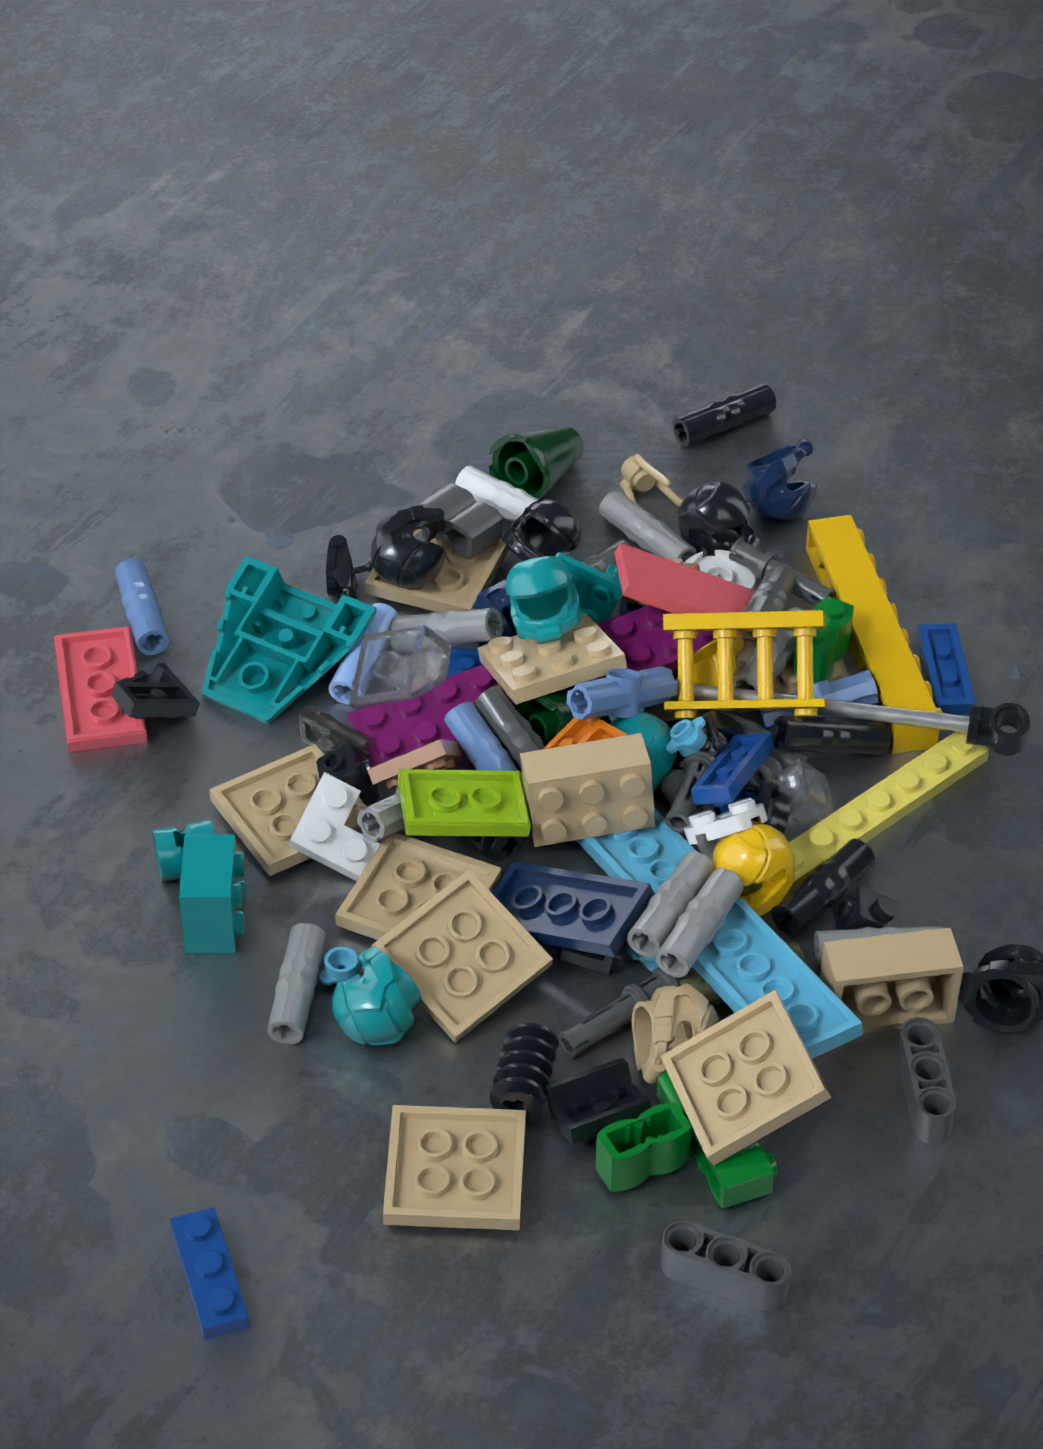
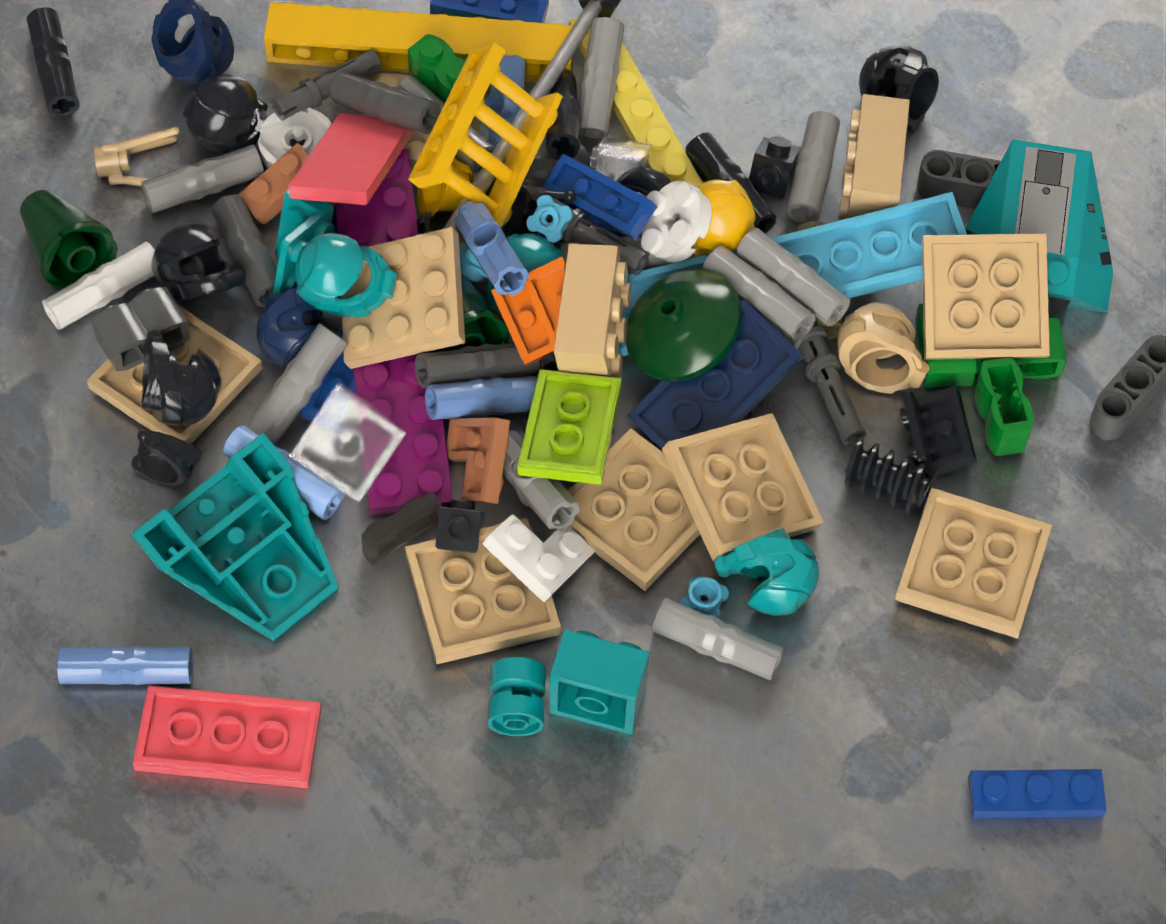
camera: 75 degrees left, 15 degrees up
black wing [111,663,200,719] -> none
none -> light grey axle [579,17,624,138]
none -> dark green dish [626,269,742,382]
none -> teal wedge [965,139,1113,313]

